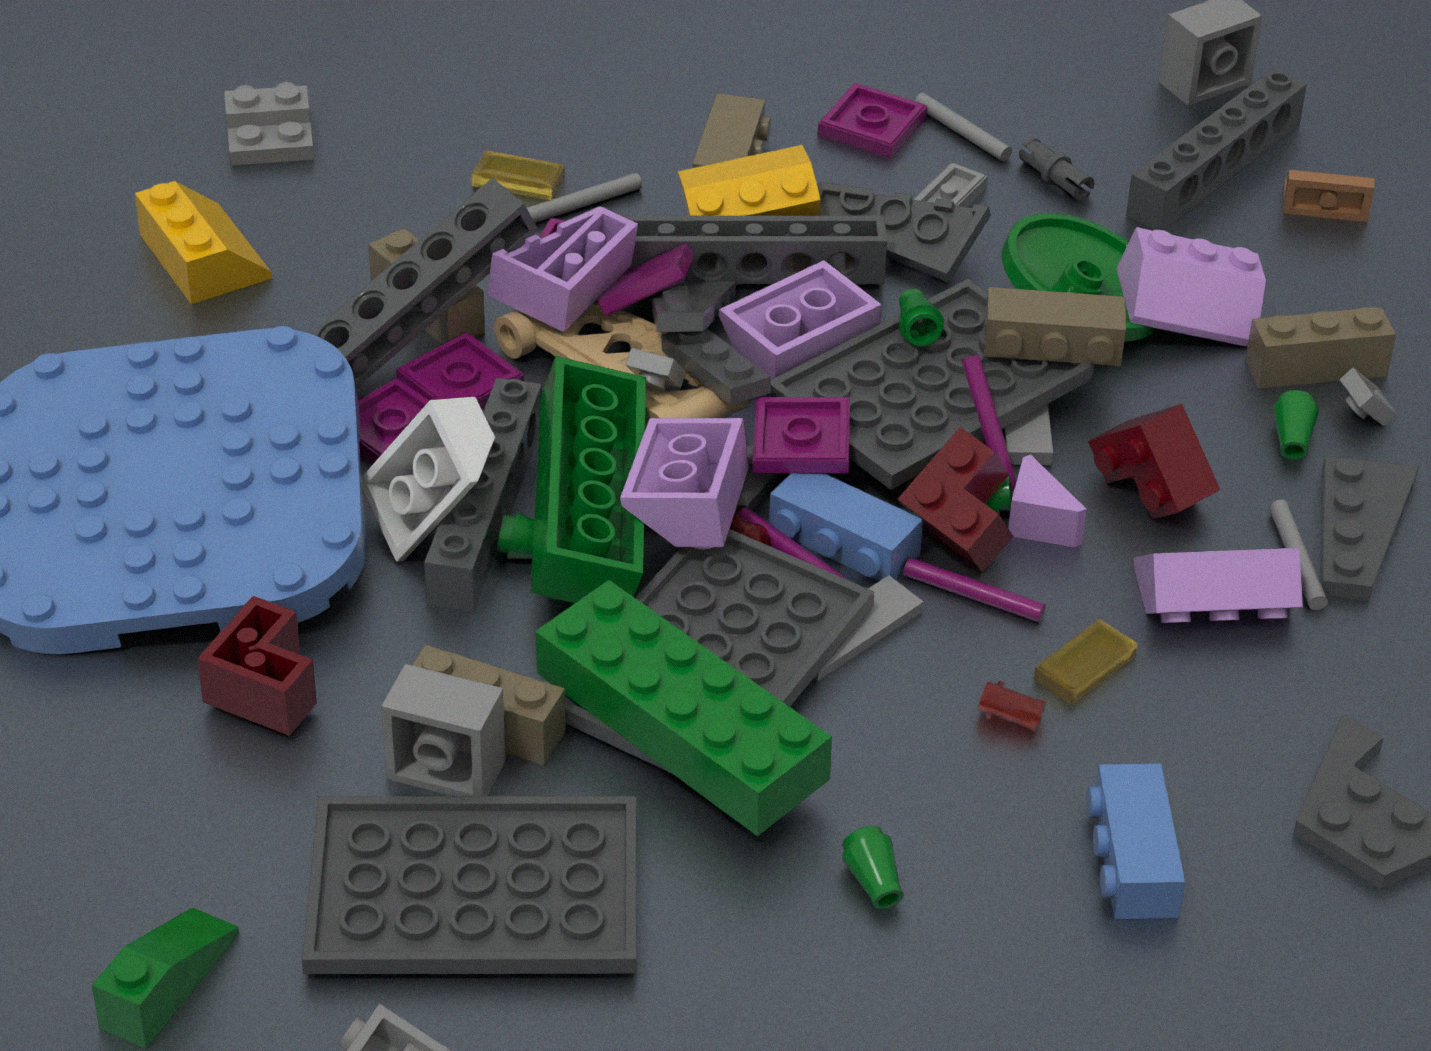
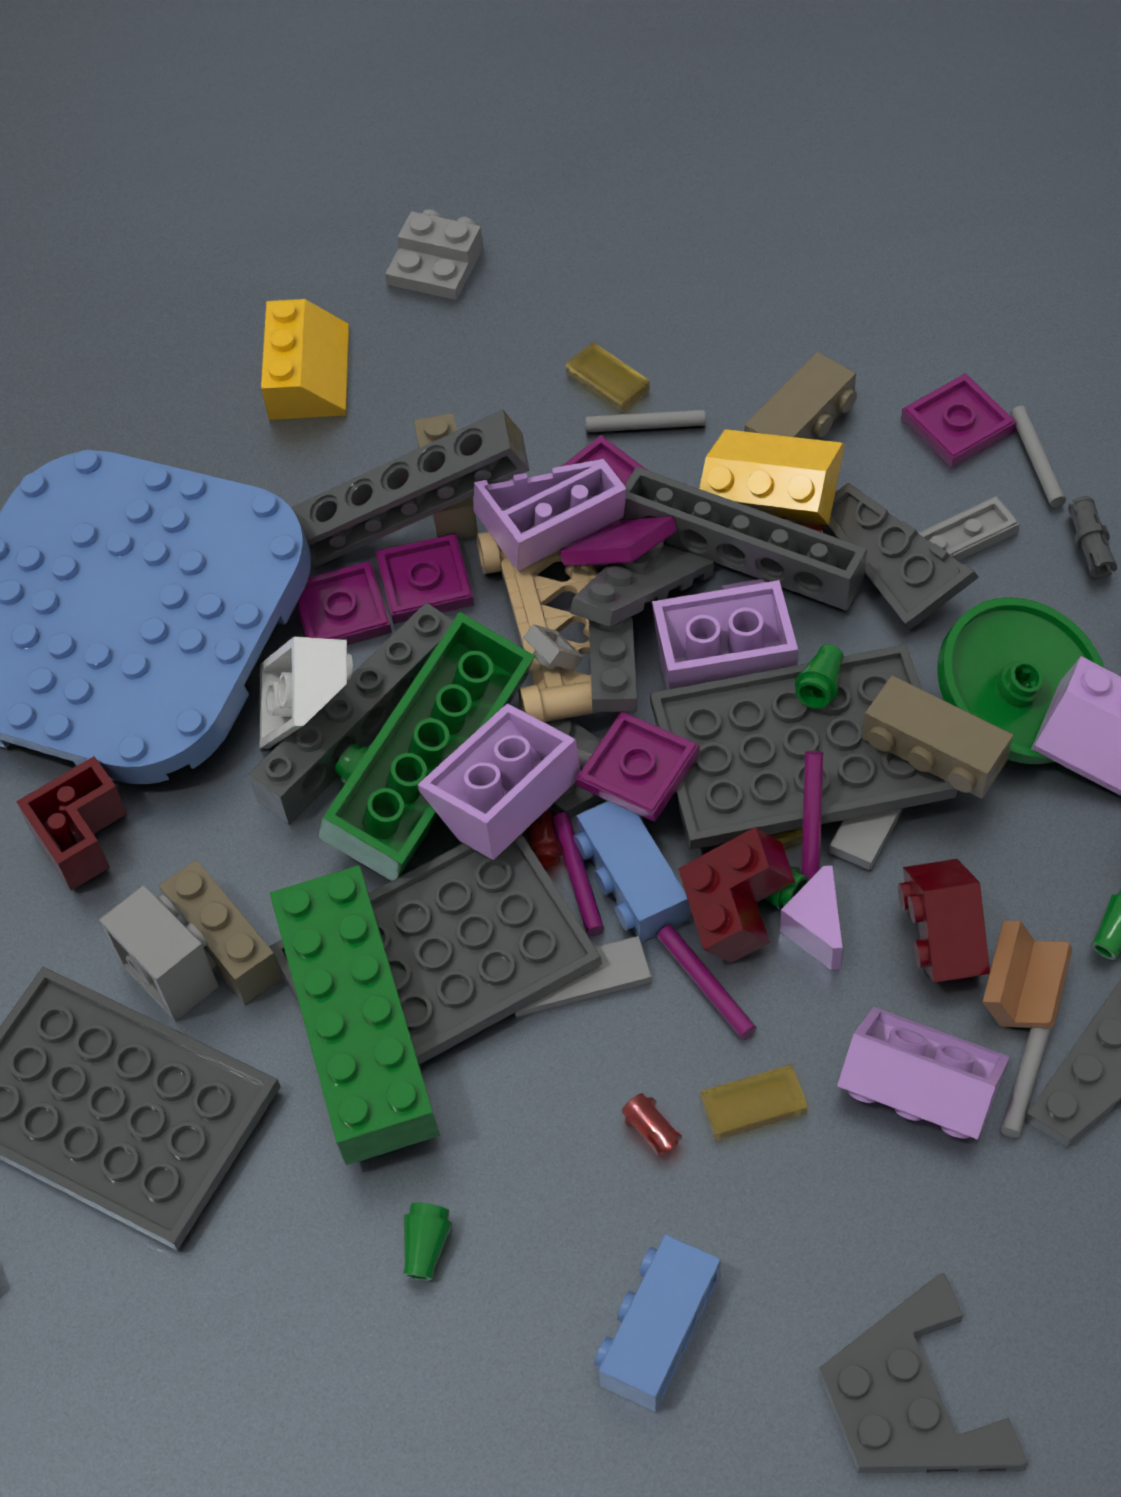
camera: 35 degrees right, 15 degrees up
none -> medium nougat panel [983,921,1072,1028]

